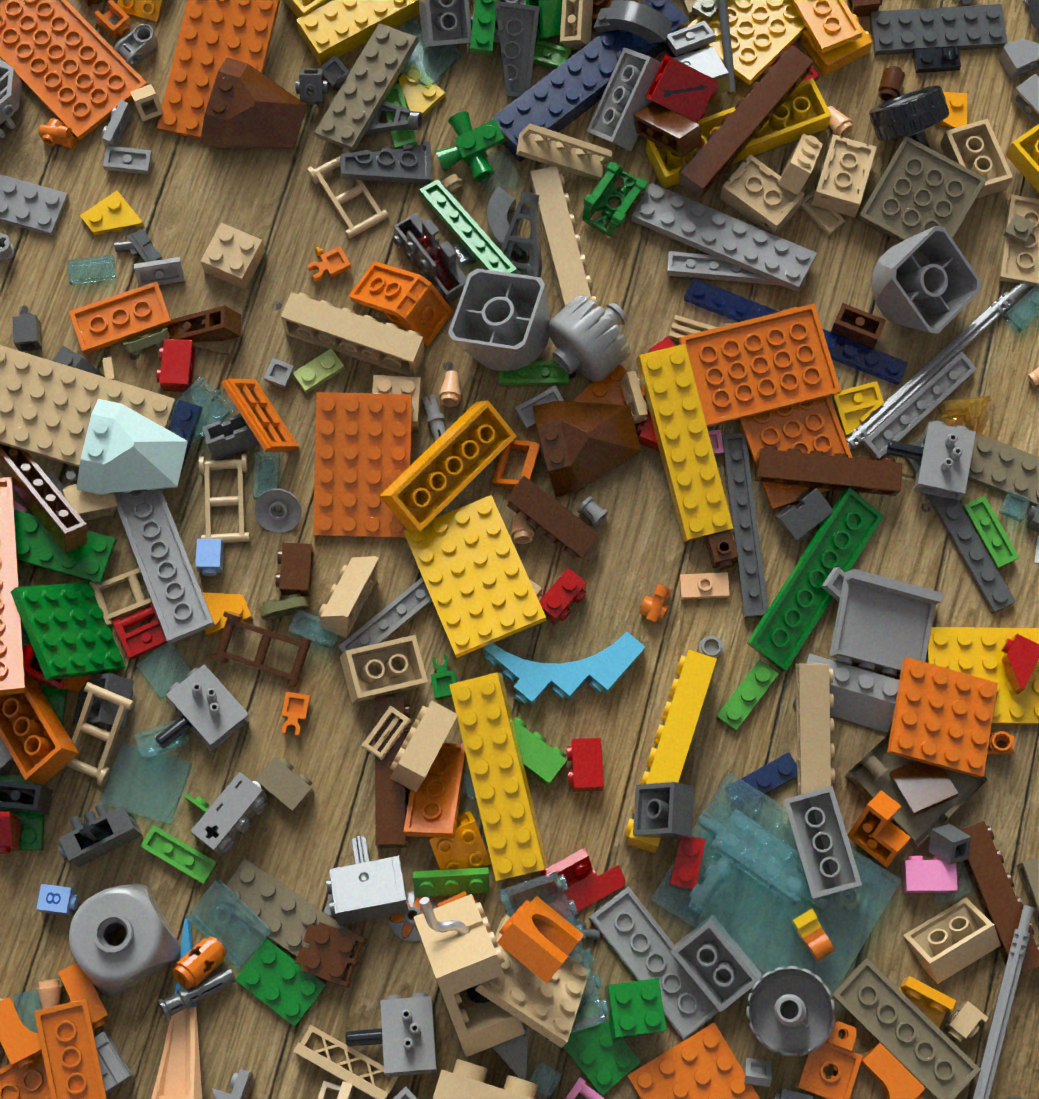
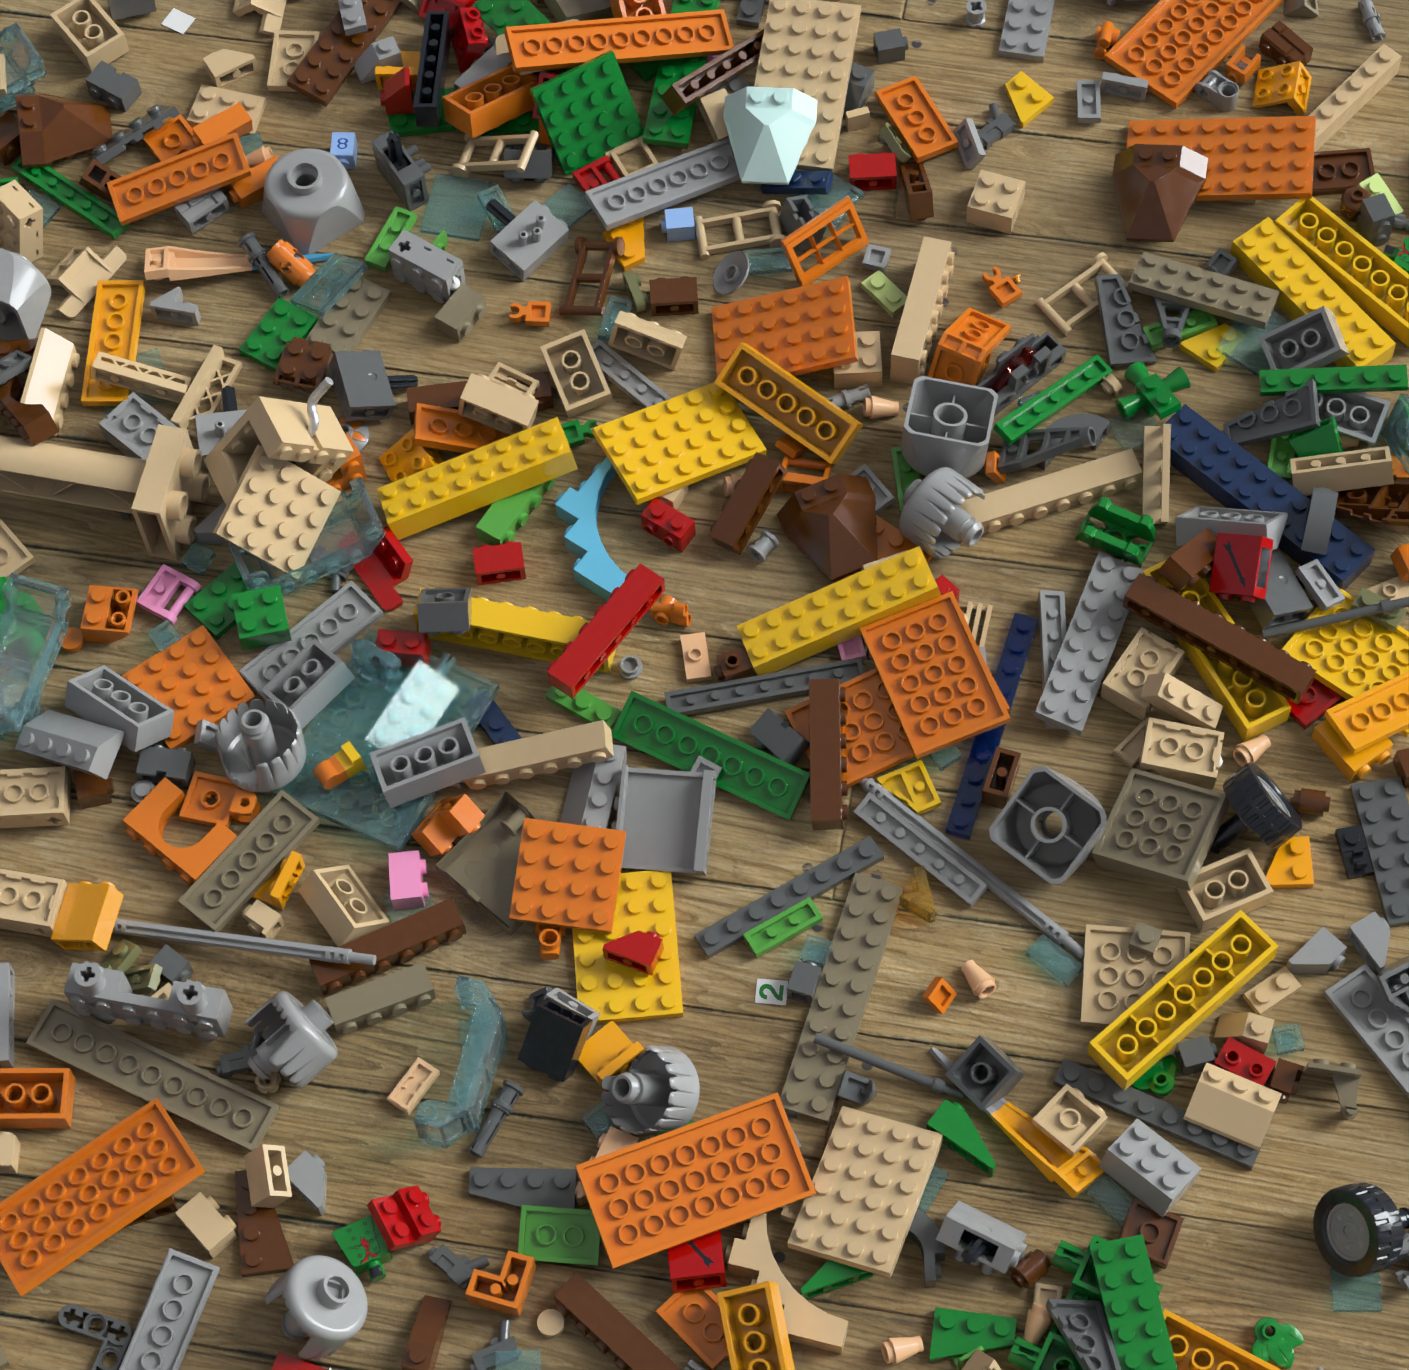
camera: 90 degrees right, 10 degrees down
clear light blue tile [67,255,116,285] -> none
tan brick [130,84,164,121] -> none
dark grey brick [295,69,328,105] -> none
bright green plate [413,867,490,897] -> none
orange arch [497,896,584,984] -> none
light grey piece [887,421,976,501] -> none
tile [889,761,958,816] -> none
dark grey brick [928,824,971,865] -> none
none -> red brick [547,563,665,699]
none -> orange tile [775,434,808,459]

